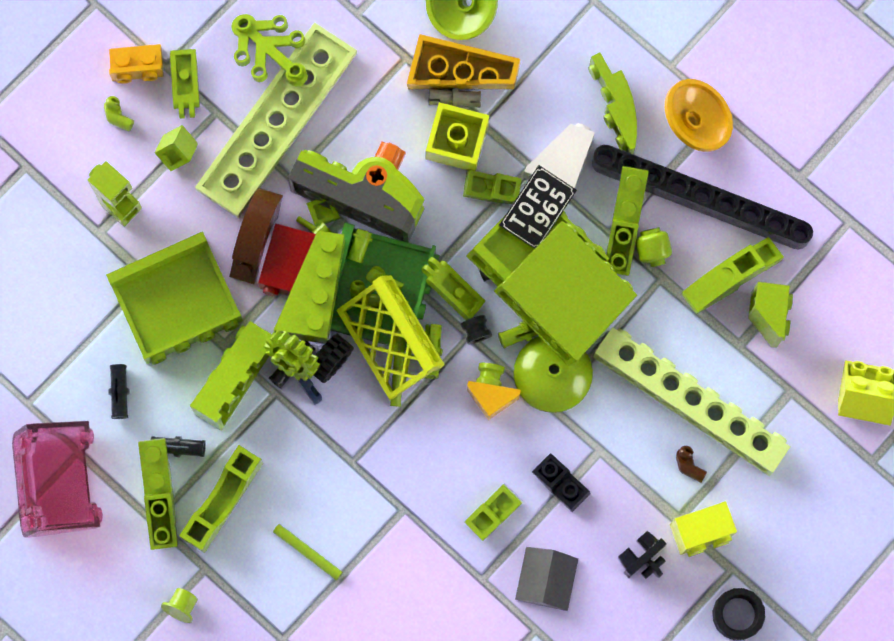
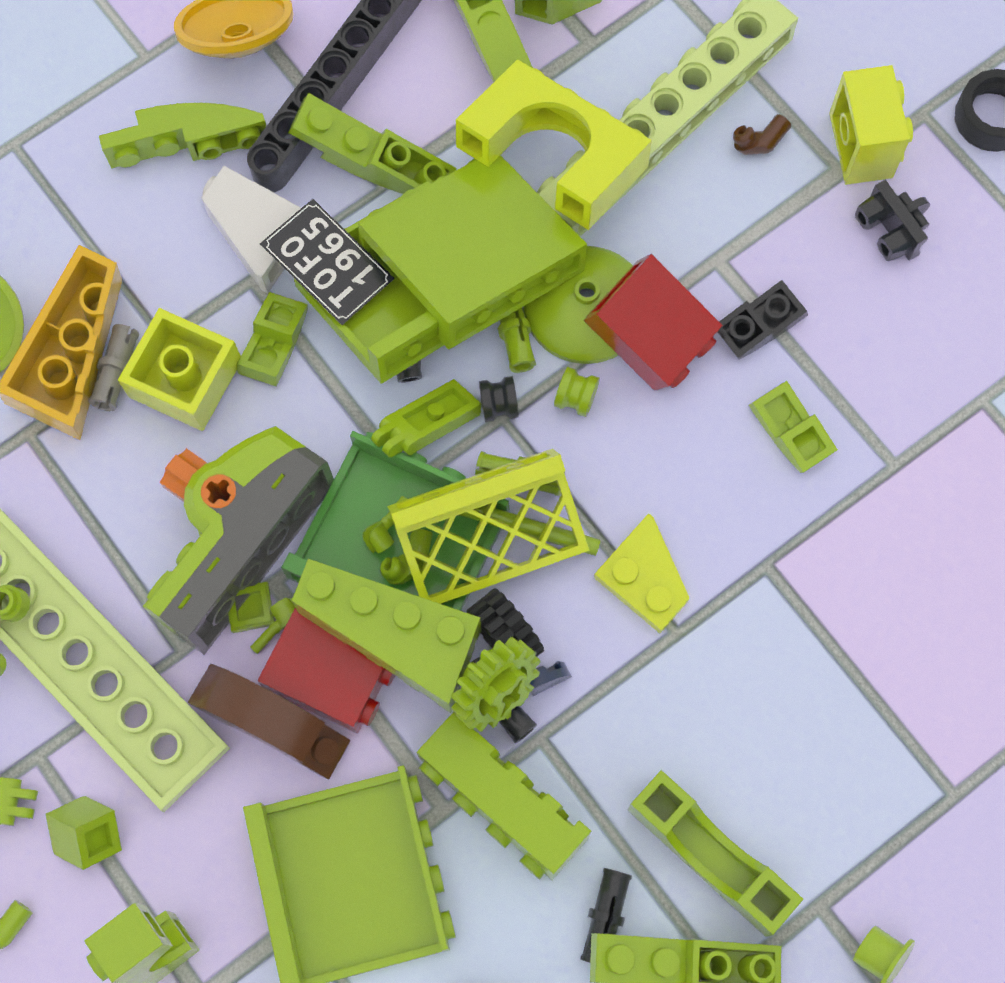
camera: 75 degrees left, 5 degrees down
lime bar [273,524,343,581] -> none
lime pin [347,228,373,263] -> none
yellow slope [467,381,521,421] -> none
dark grey slope [515,547,579,611] -> none
lime head [636,227,672,267] -> none
none -> neon yellow arch [456,59,652,230]
none -> red brick [583,253,723,391]
none -> neon yellow wing [594,513,690,634]

